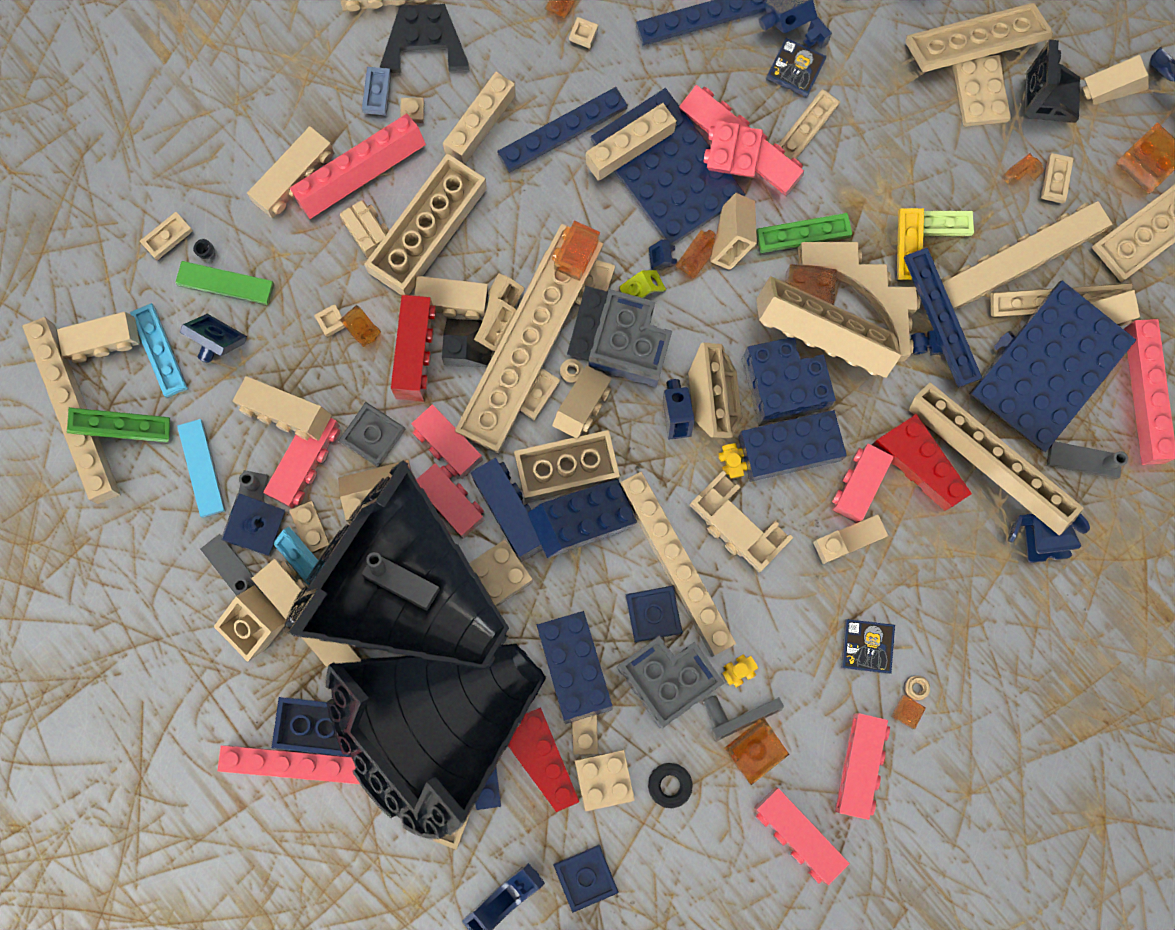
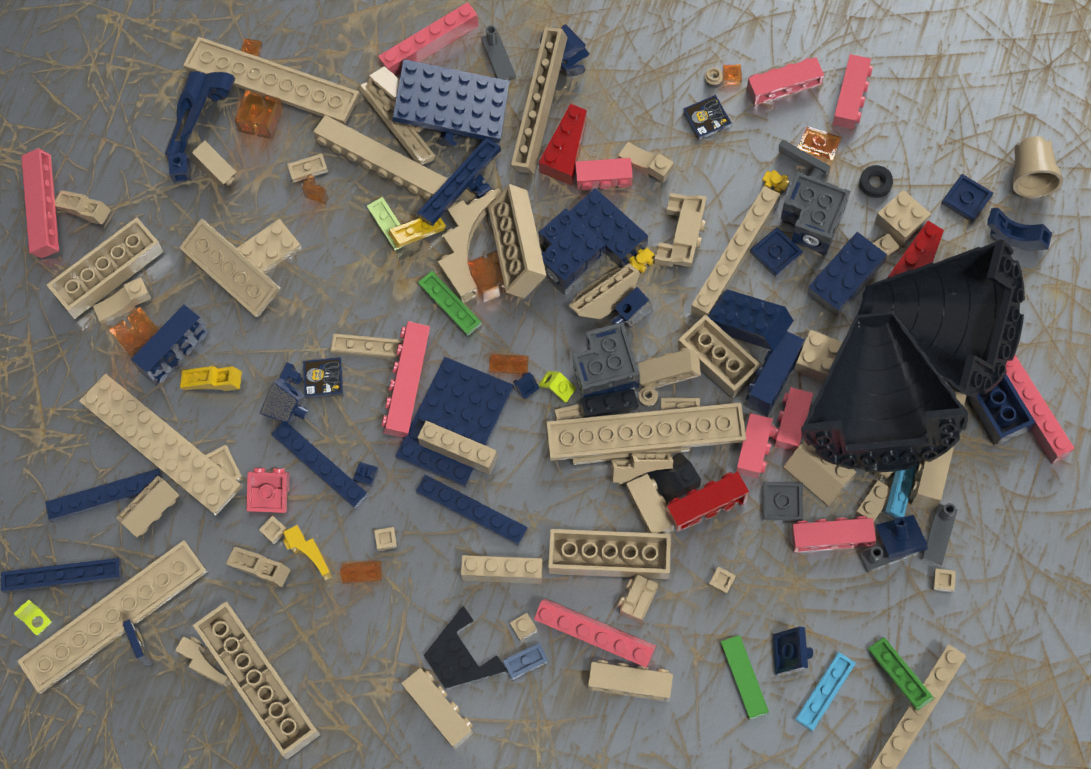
camera: 110 degrees left, 10 degrees down
tan brick [57,312,140,363] -> none
tan plate [140,212,193,261] -> none
medium azure tile [177,419,226,518] -> none
black hinge [193,239,215,259] -> none
tan brick [214,585,286,662] -> none
tan brick [232,376,332,441] -> none
clear orange bracket [339,305,381,347] -> none
dark grey piece [361,552,440,611] -> none
clear orange brick [552,220,600,281] -> none
coral plate [704,121,763,178] -> none
tan slope [711,193,757,270] -> none
black bracket [1025,40,1080,123] -> none
none -> dark blue brick [168,152,192,183]
none -> dark blue tile [353,462,379,487]
none -> tan plate [933,568,956,592]

